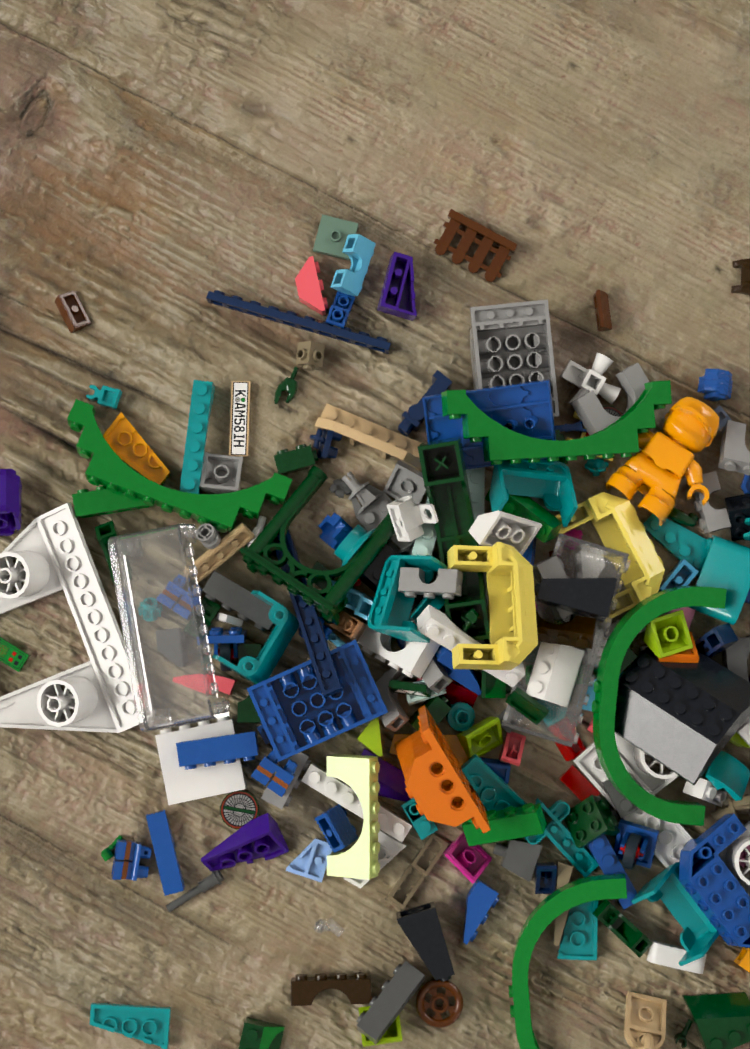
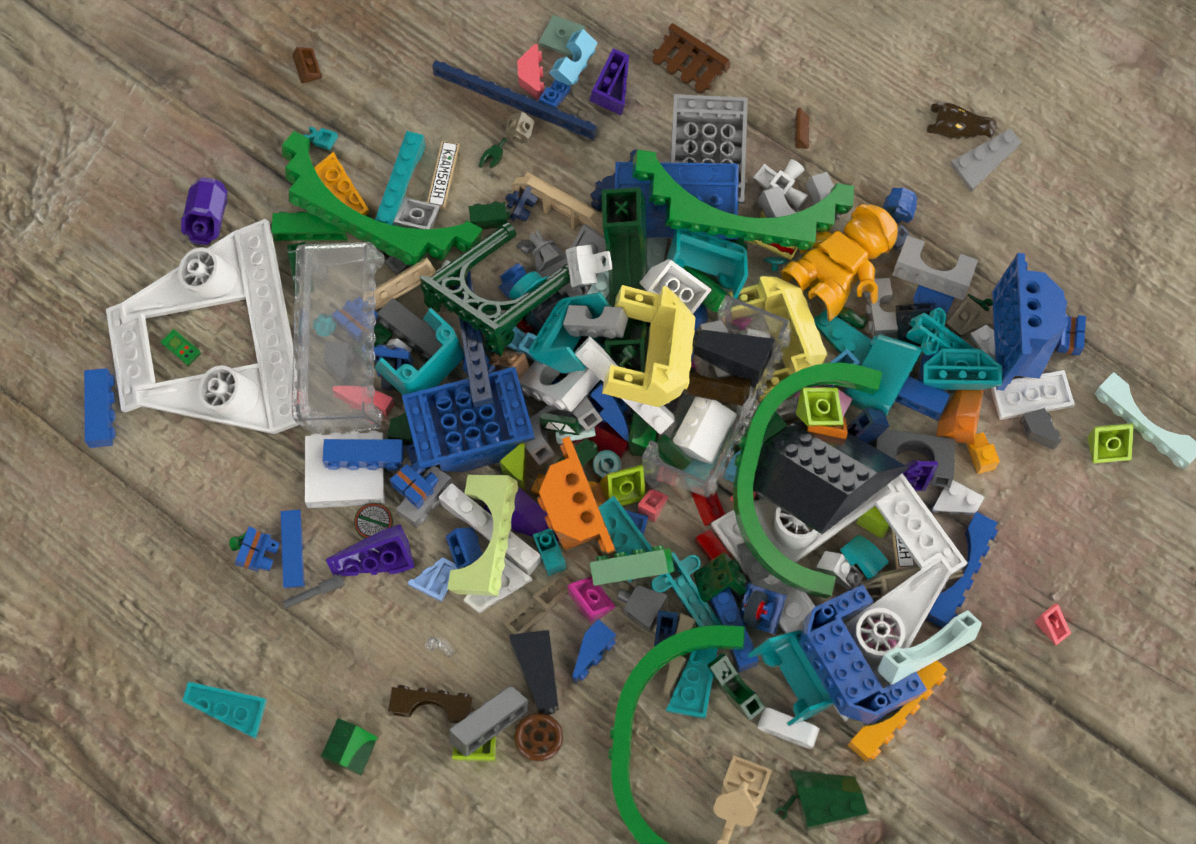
camera: 10 degrees right, 15 degrees down
light grey wheel [196,523,221,549] -> none

